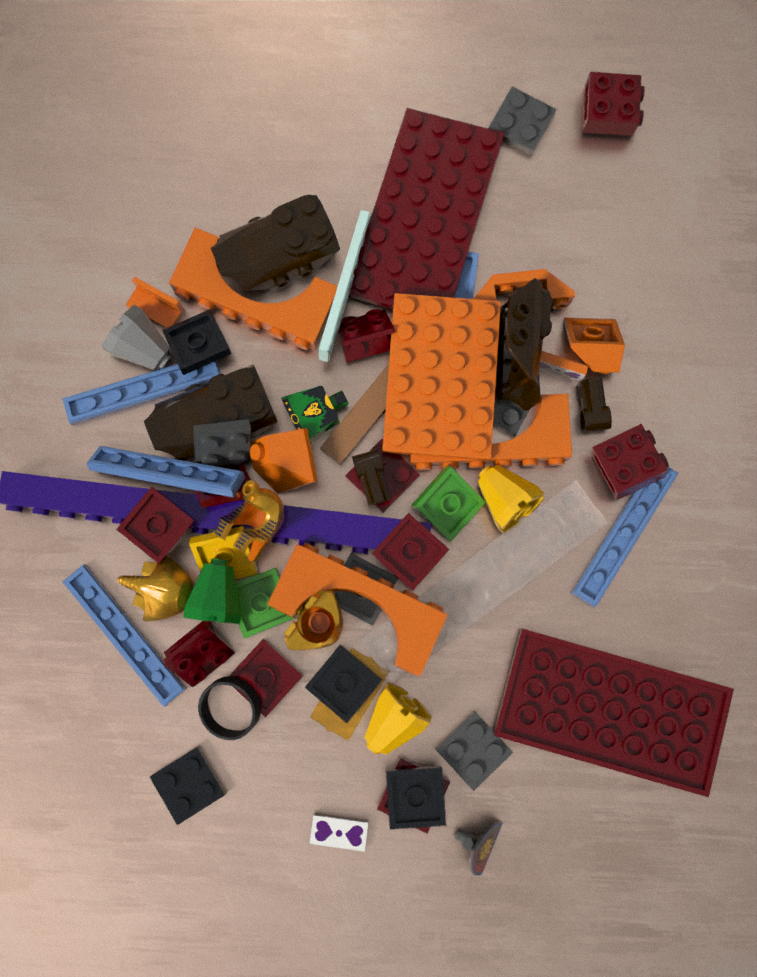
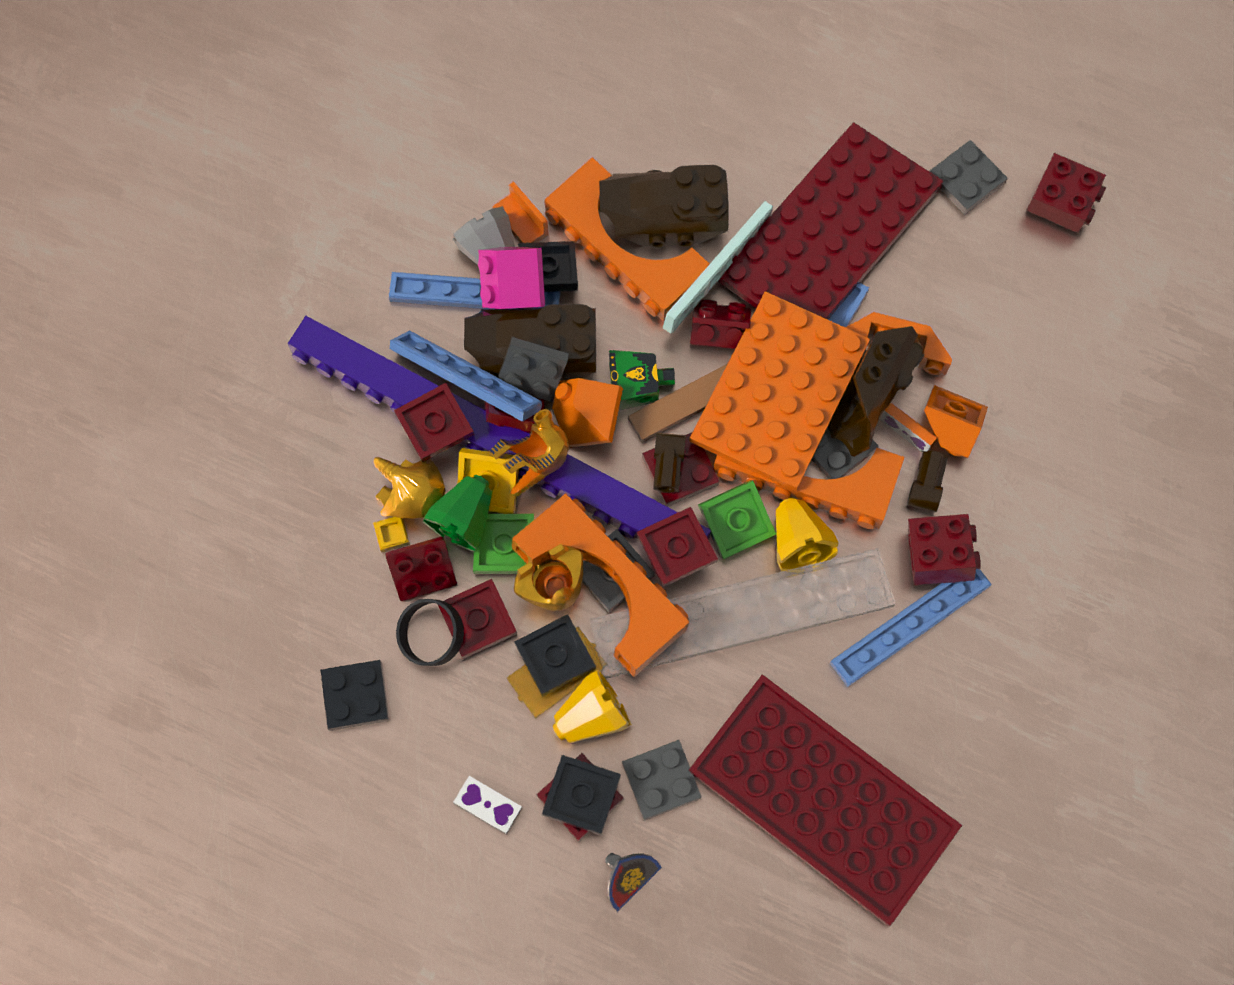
camera: 25 degrees right, 10 degrees down
medium blue tile [63,564,187,707] -> none
none -> yellow tile [373,517,410,552]
none -> dark pink slope [478,247,545,309]

